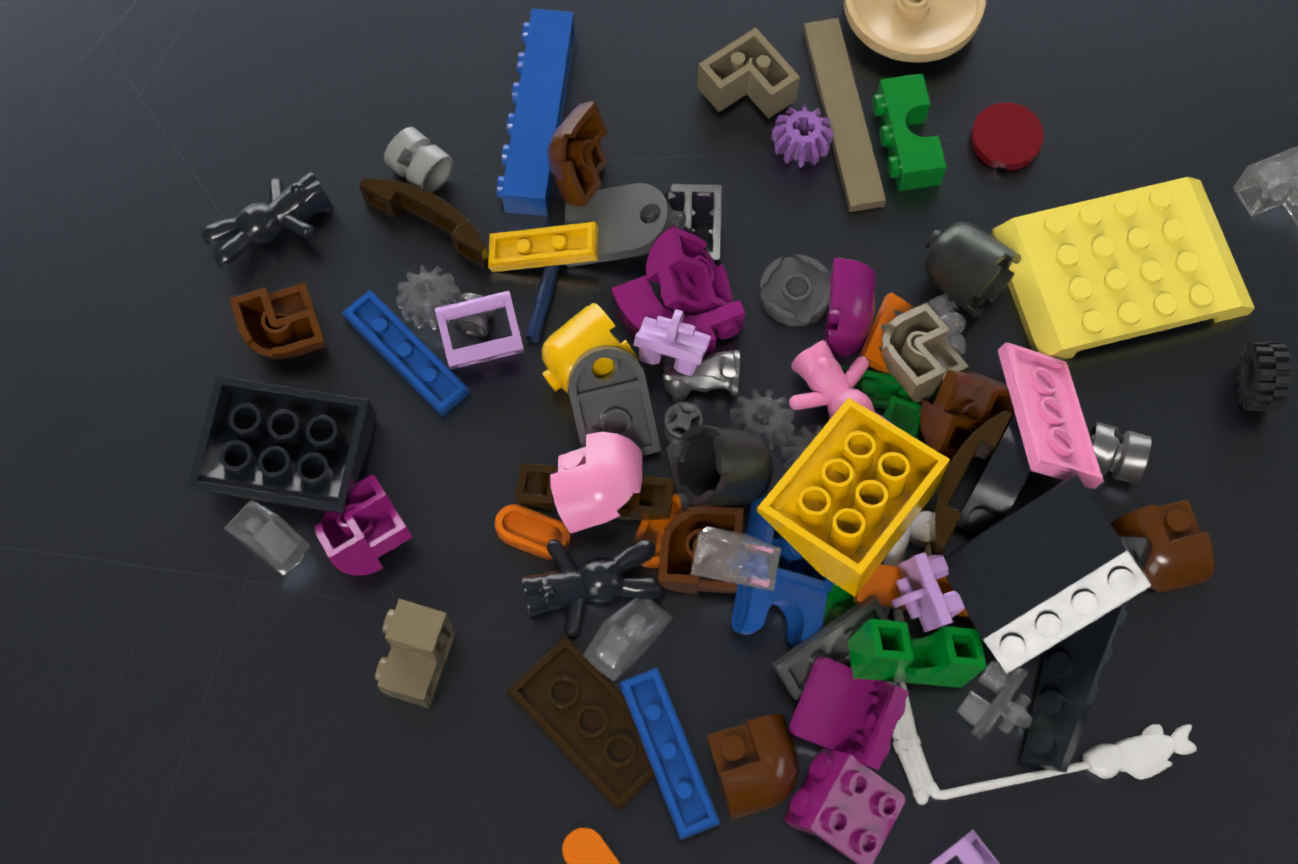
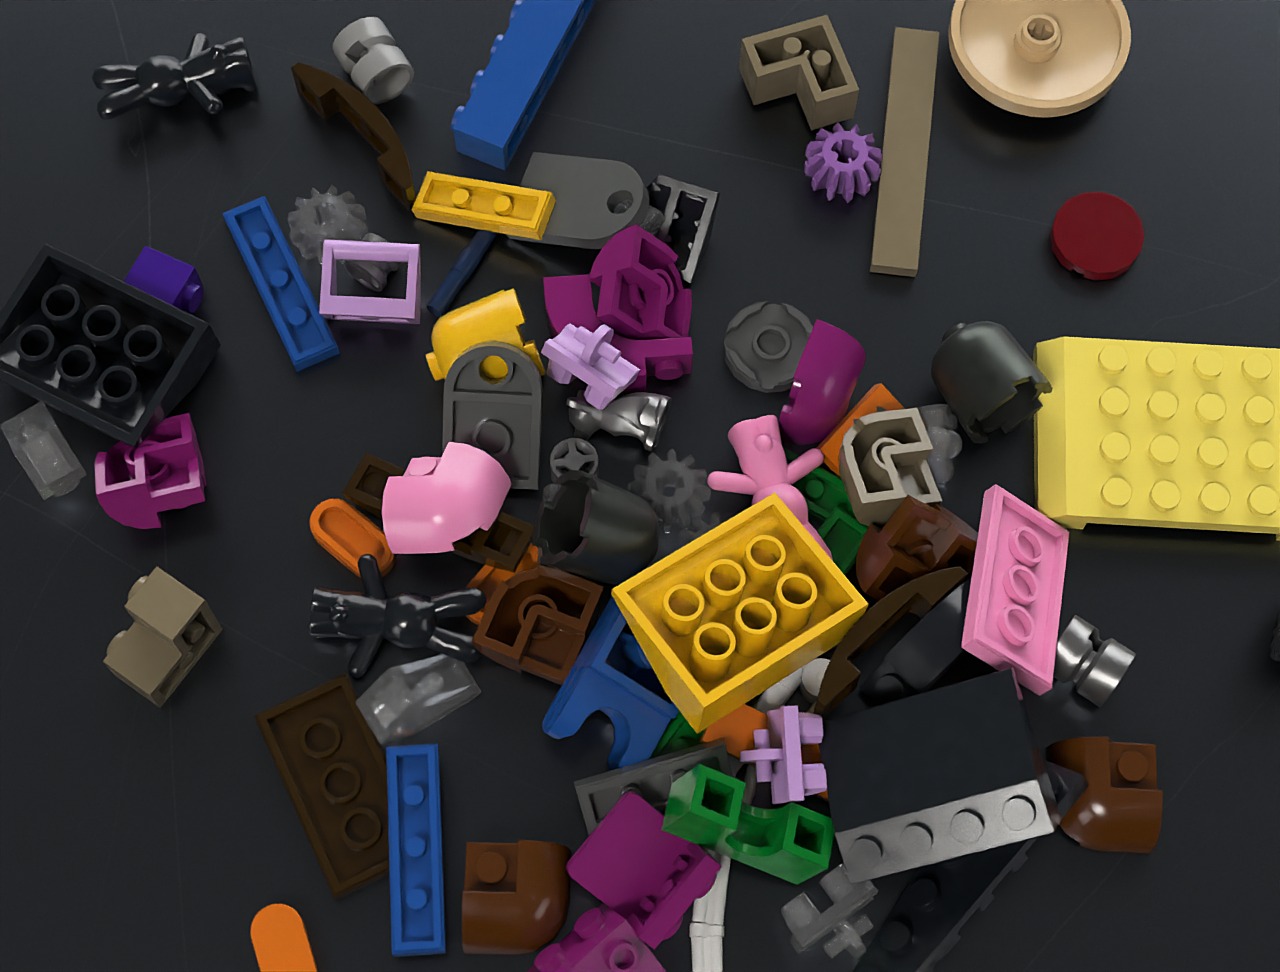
camera: 15 degrees right, 0 degrees up
reddish brown brick [229,283,327,360] -> none
reddish brown brick [547,102,608,207] -> none
clear slope [691,527,781,591] -> none
green arch [872,73,946,191] -> none
none -> dark purple brick [123,246,204,314]

